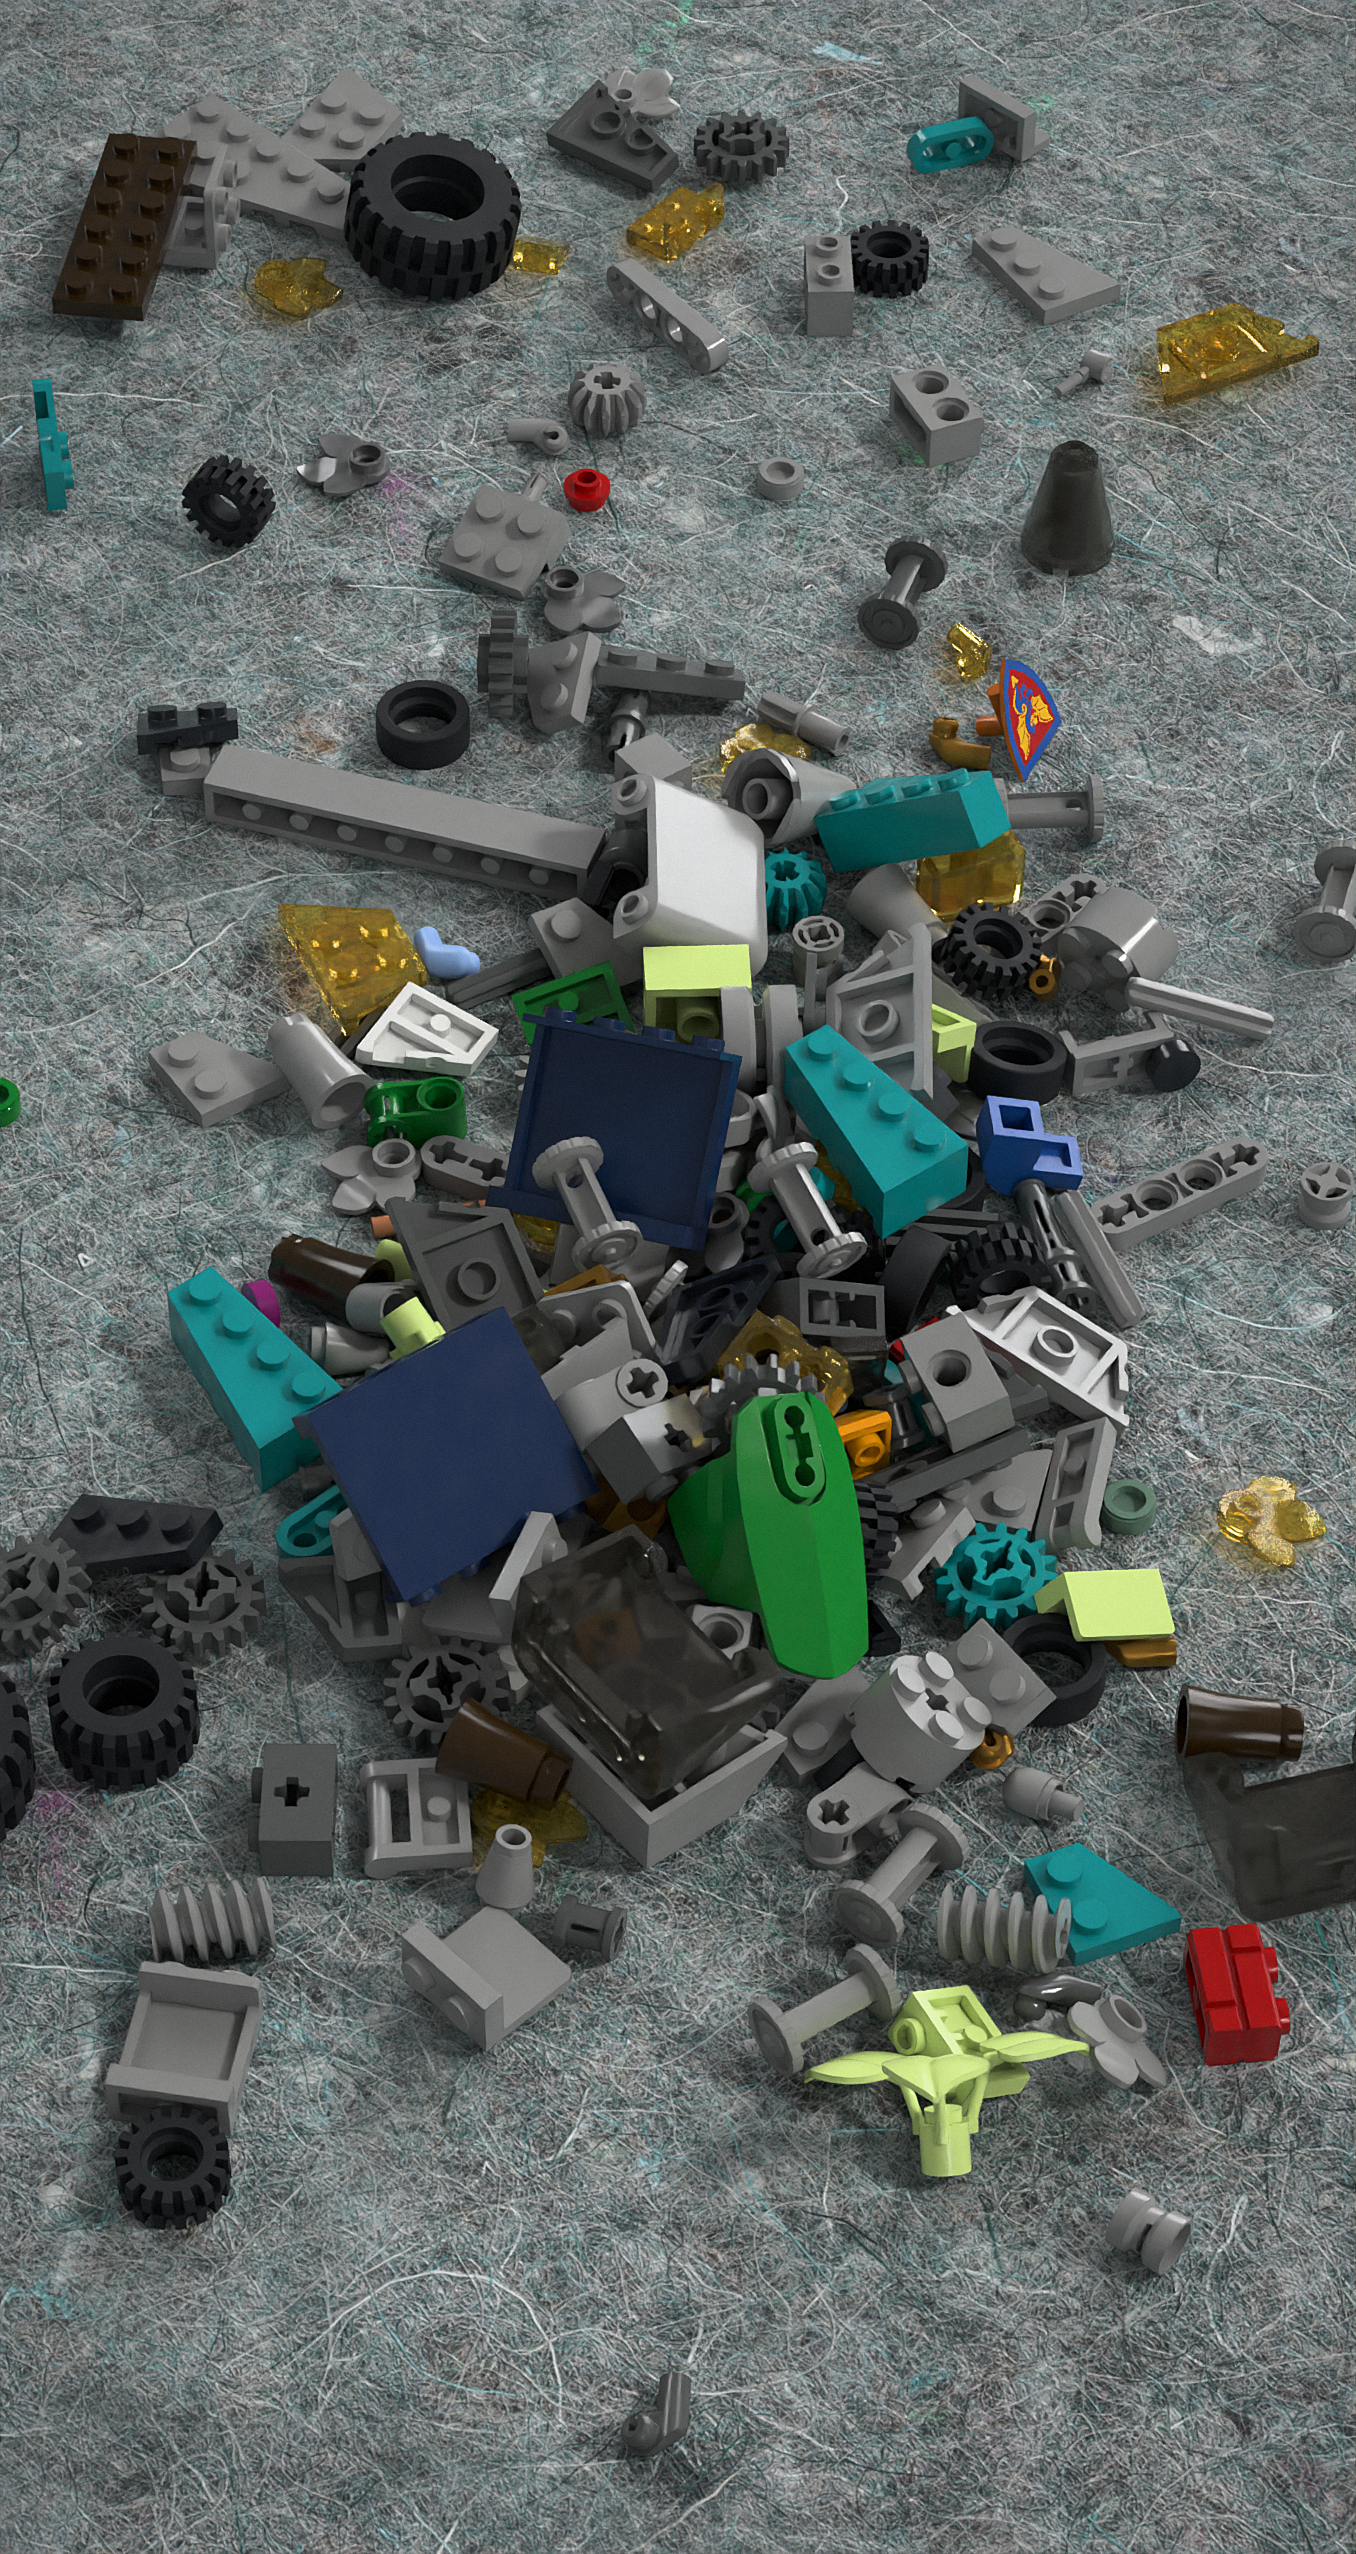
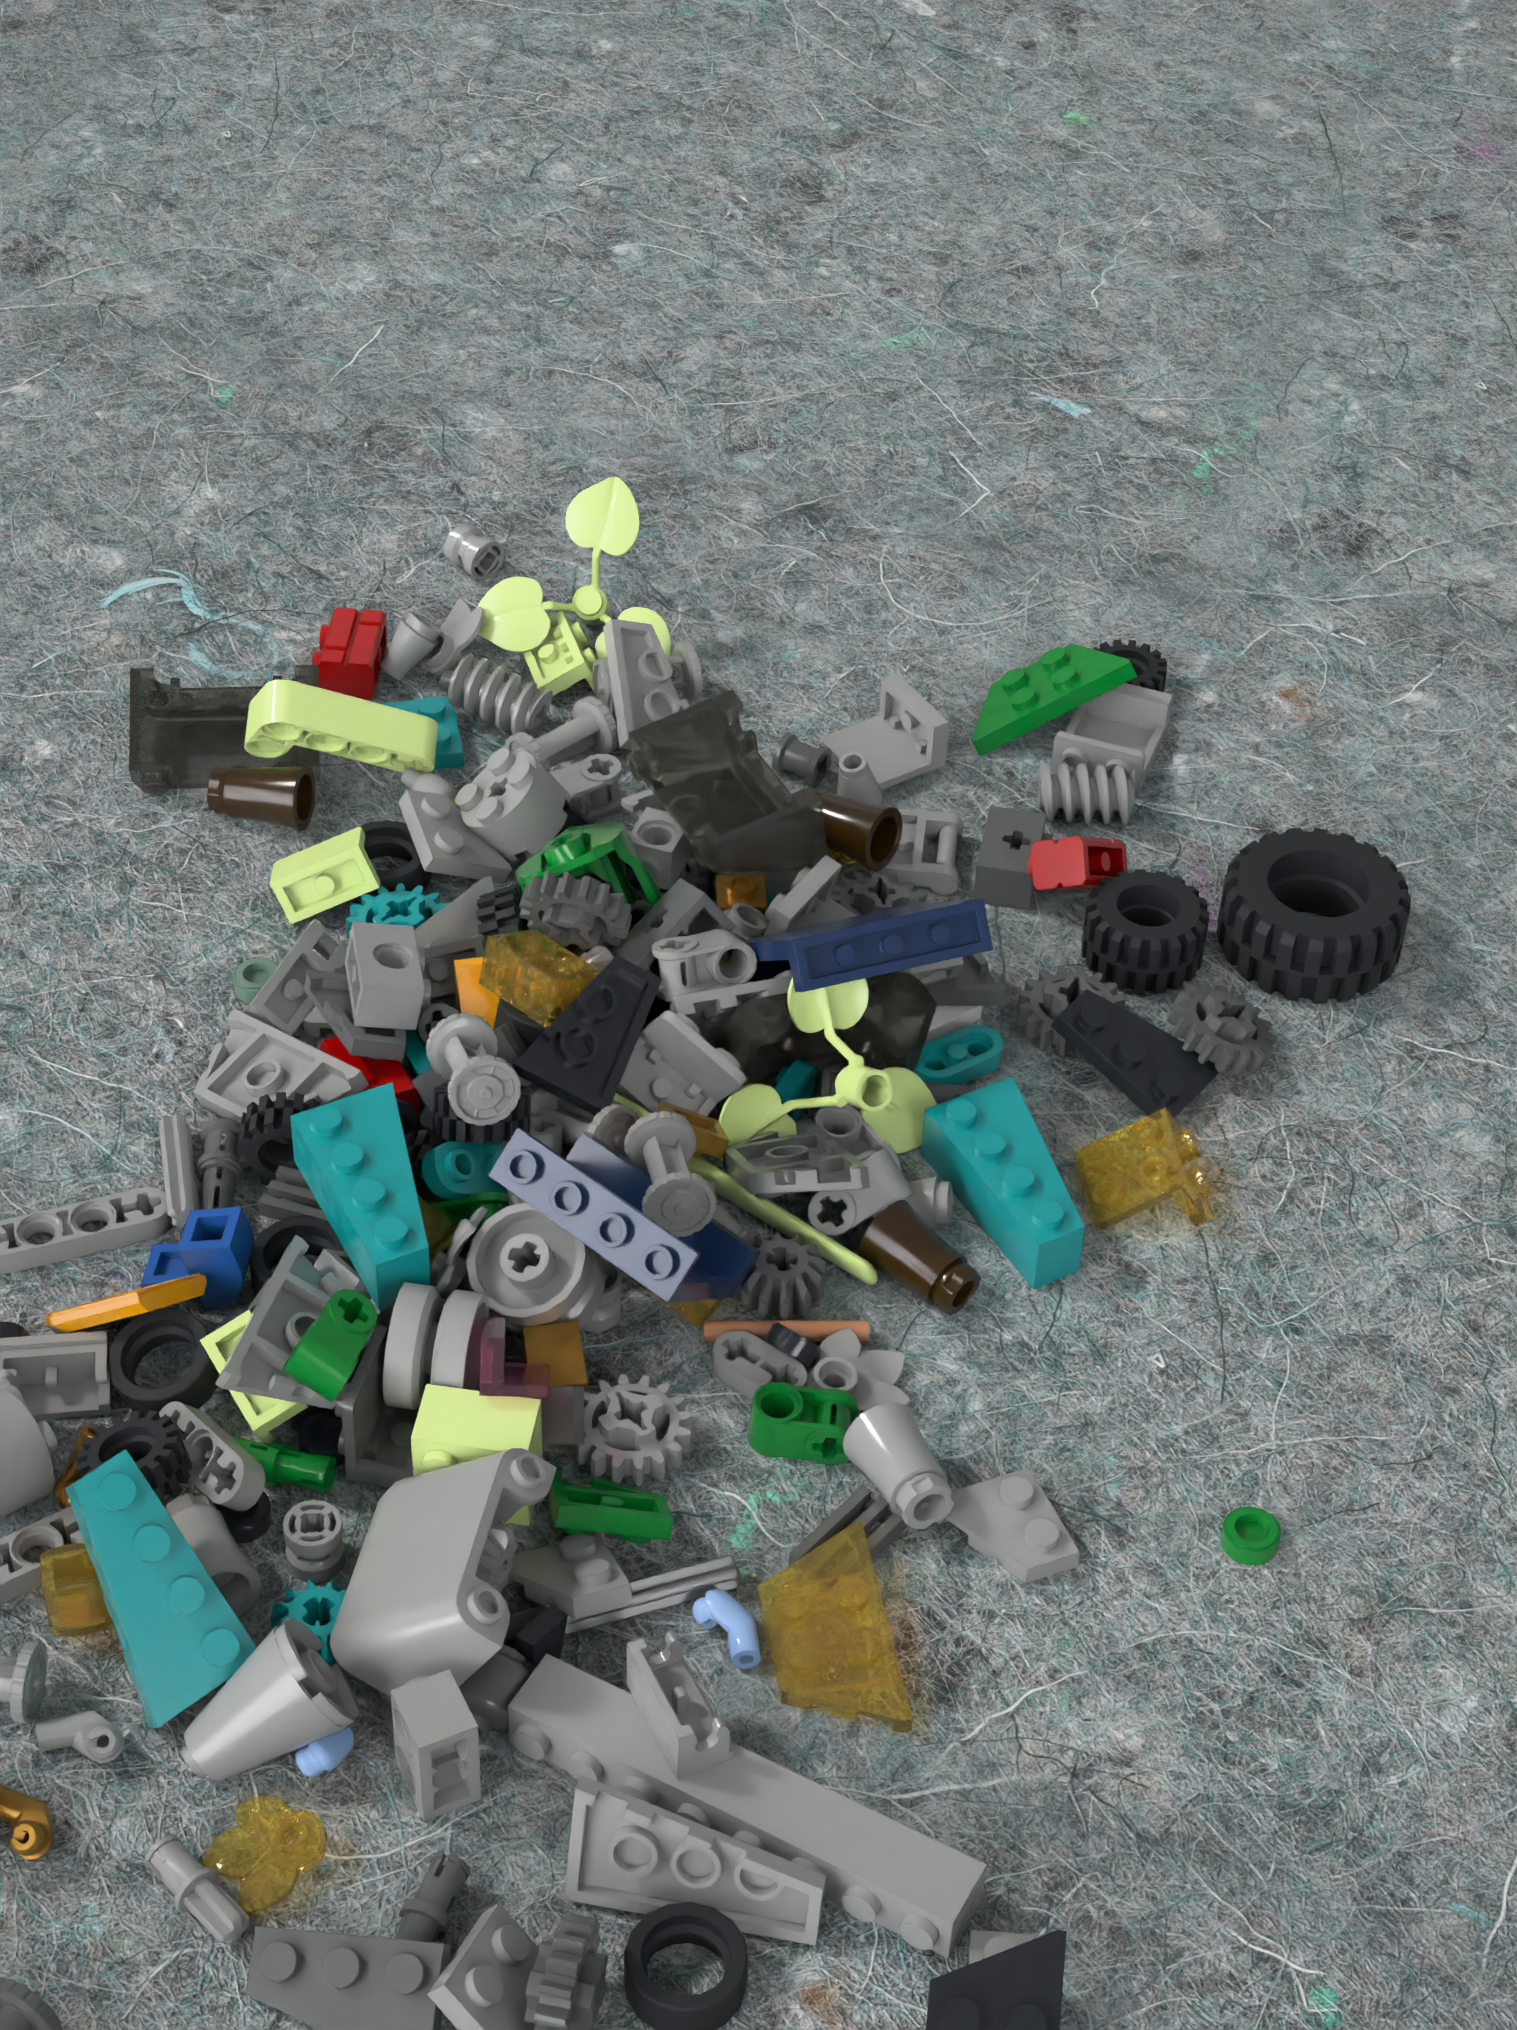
camera: 170 degrees left, 5 degrees down
magenta tile [241,1279,281,1328] -> none
white wing [355,981,499,1077] -> none
dark grey arm [621,2372,691,2457] -> none
clear yellow plate [1216,1476,1327,1568] -> none
none -> light orange tile [43,1273,207,1333]
none -> yellowish green beam [244,680,438,774]
none -> green piece [282,1289,377,1402]
none -> light grey cone [380,611,441,681]
none -> clear pink panel [479,1317,550,1397]
none -> light grey wing [564,1775,826,1946]
none -> light grey wing [603,618,709,758]
none -> light grey hinge [627,1631,735,1779]
none -> black tile [764,1322,821,1368]
none -> green wing [971,644,1137,756]
none -> red brick [1028,836,1128,893]
none -> clear yellow bracket [1075,1107,1214,1229]

